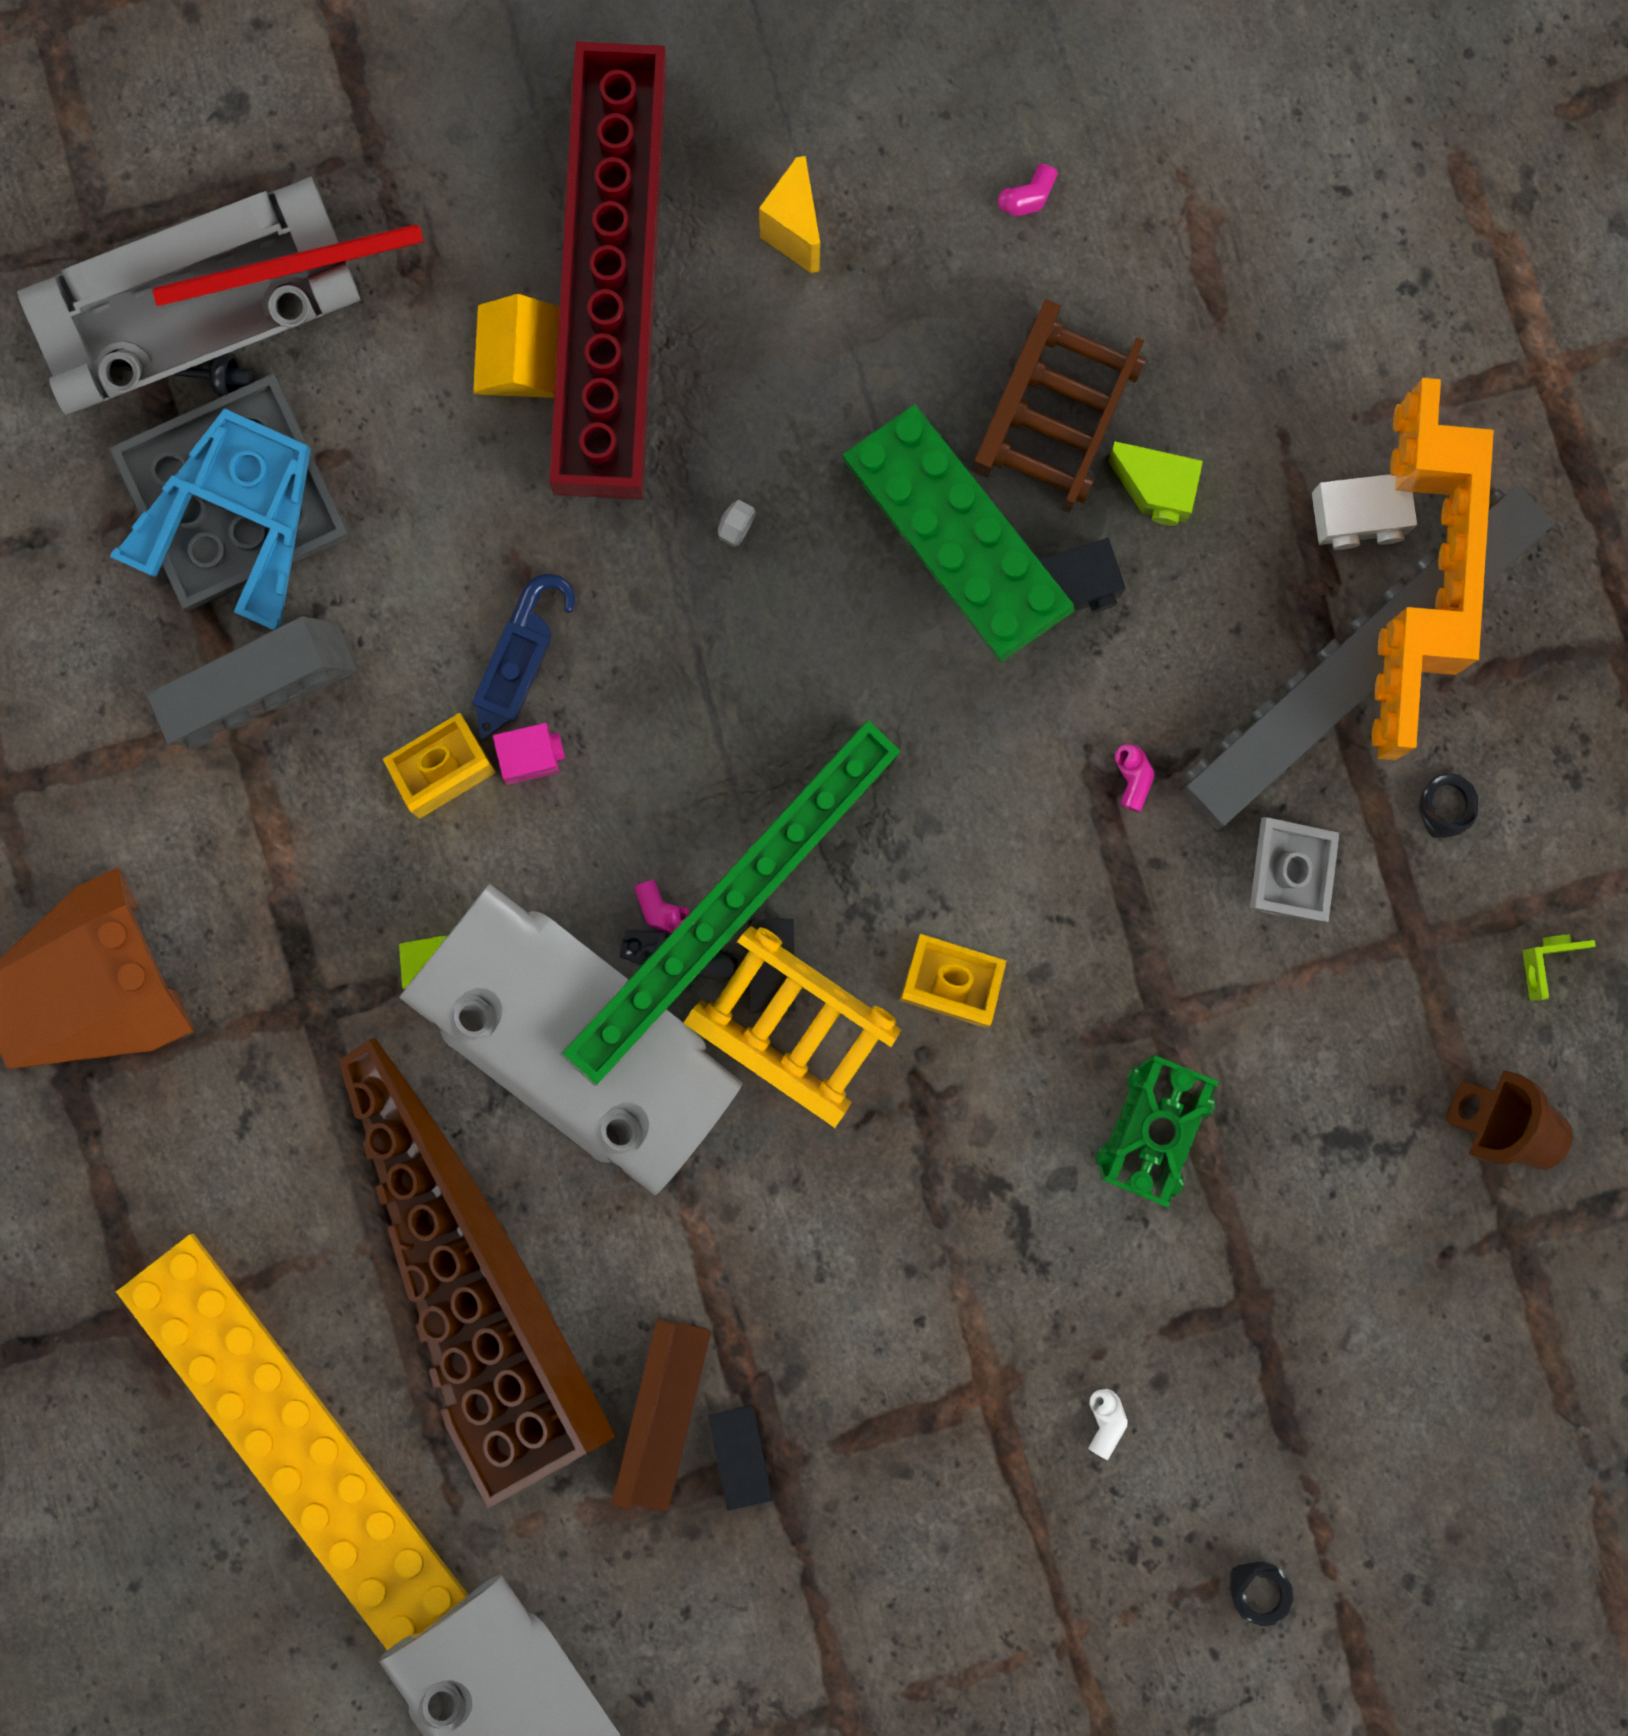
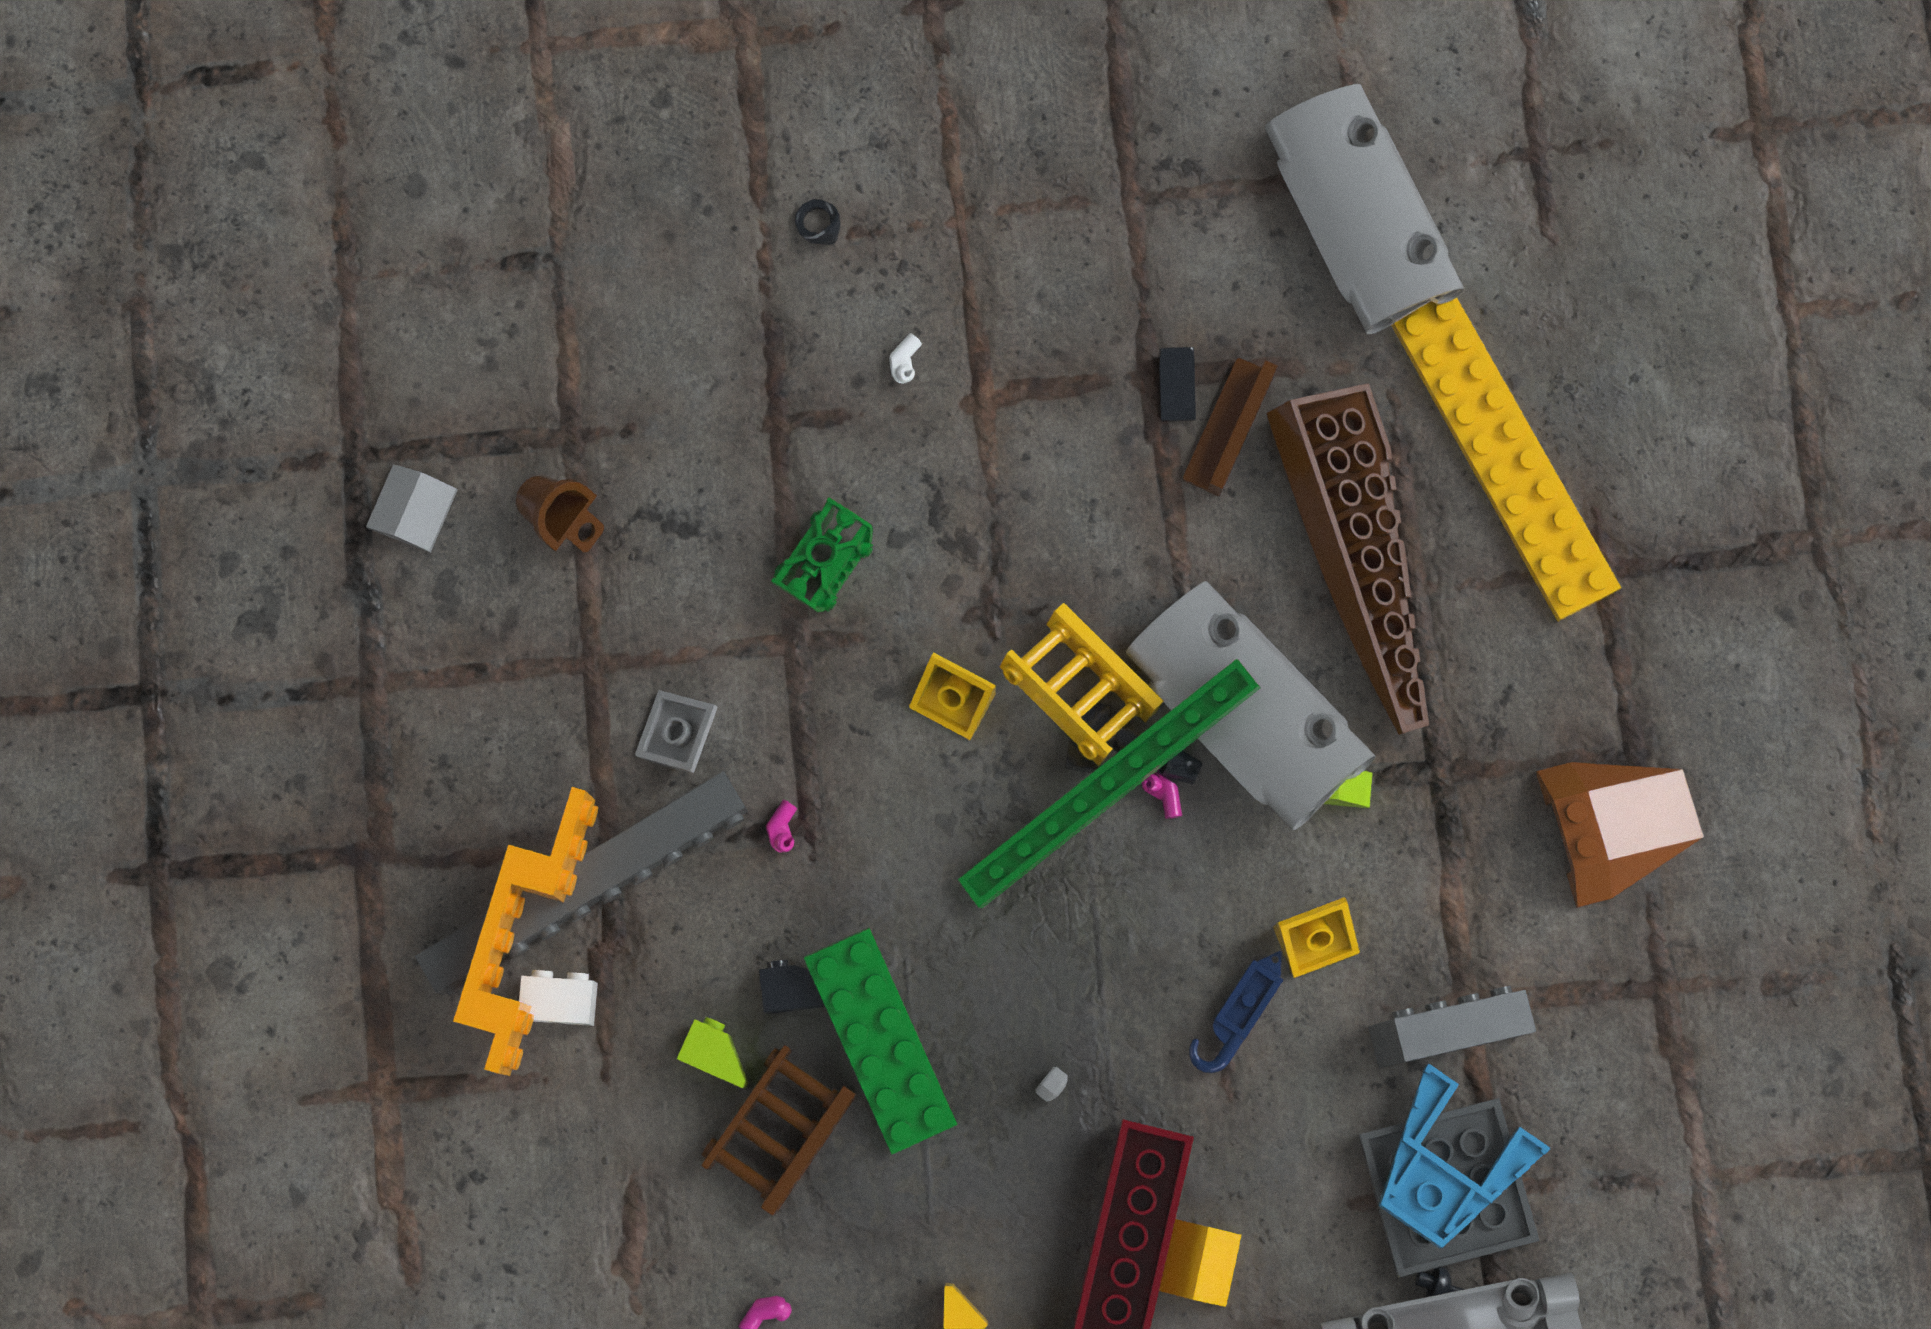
camera: 160 degrees left, 5 degrees down
dark pink brick [493,723,565,785] -> none
black piece [1419,773,1478,838] -> none
lime bracket [1522,934,1596,1002] -> none

